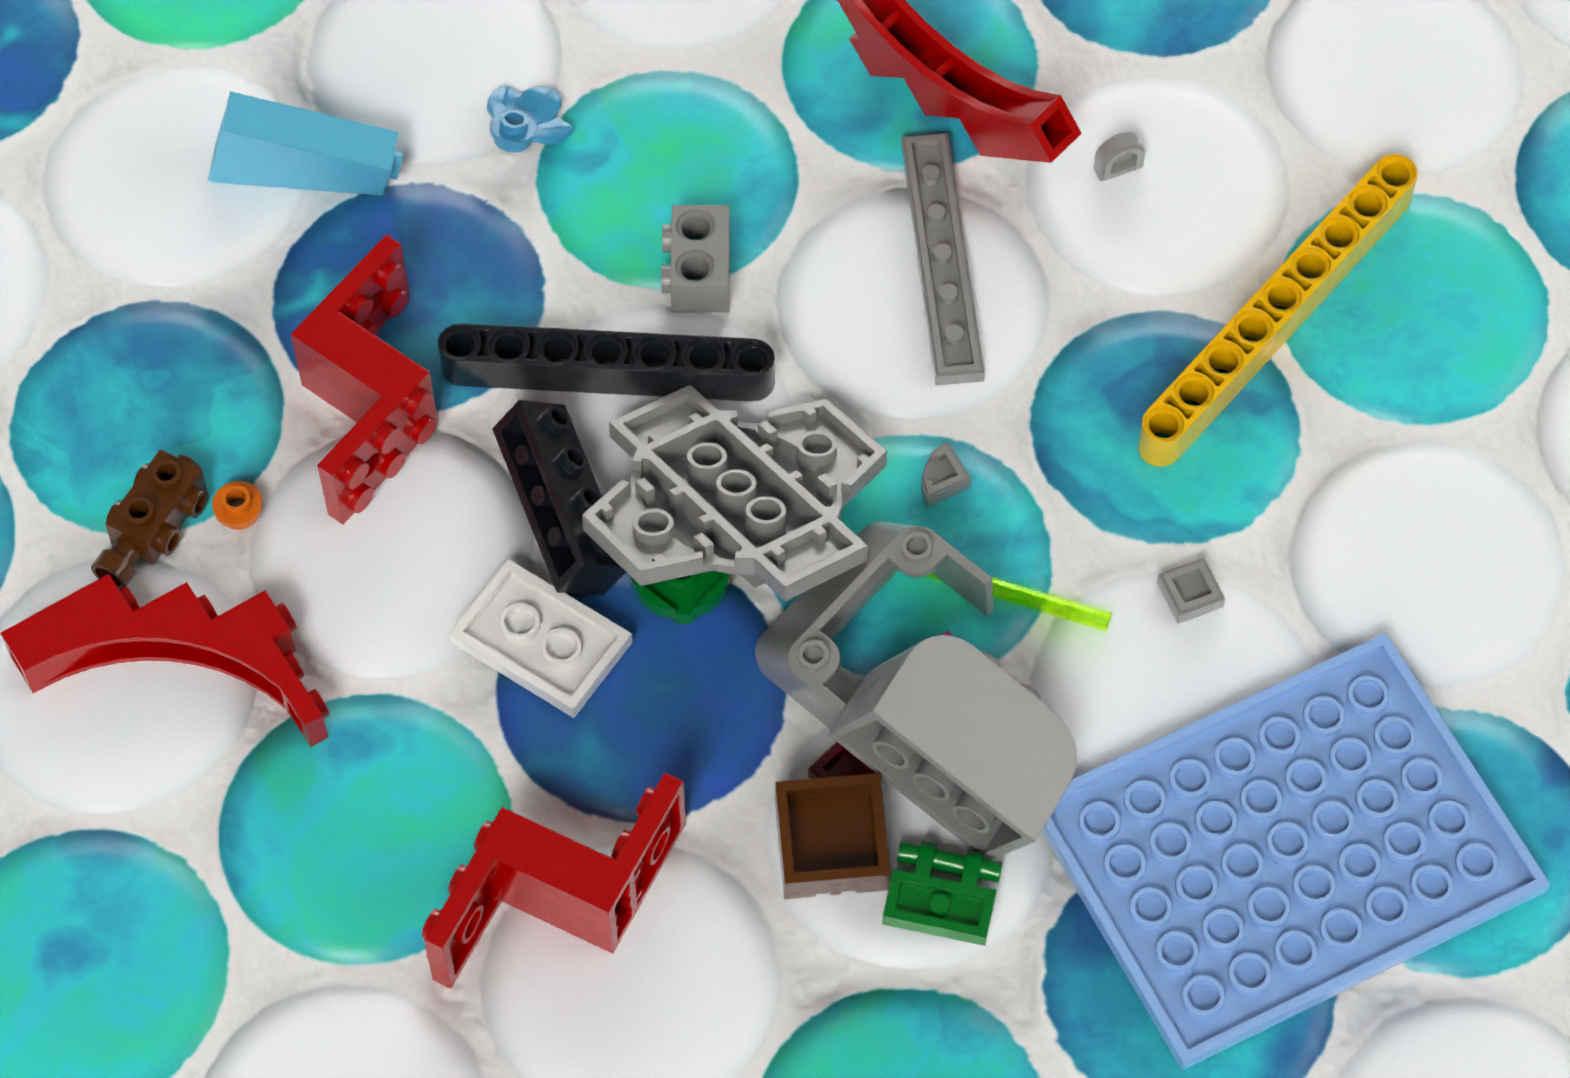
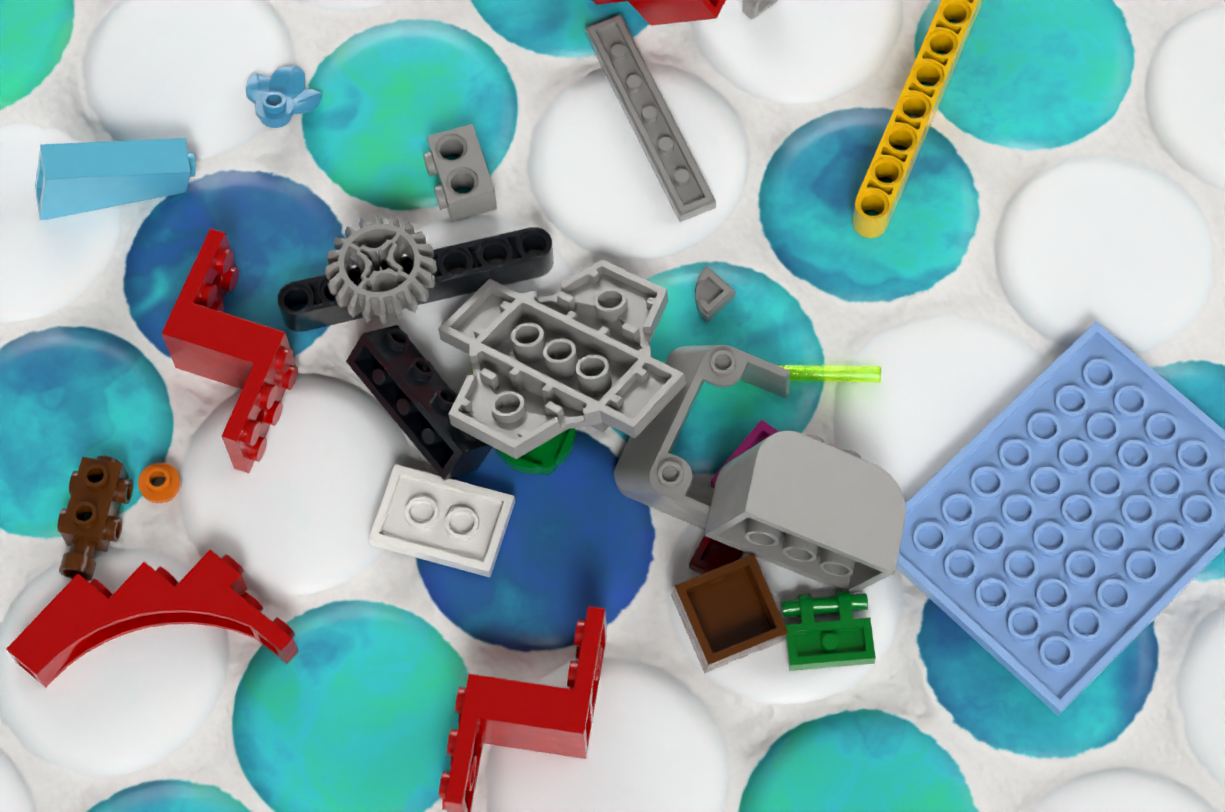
camera: 15 degrees left, 5 degrees up
light grey tile [1157,558,1225,624] -> none
none -> light grey gear [325,215,437,325]

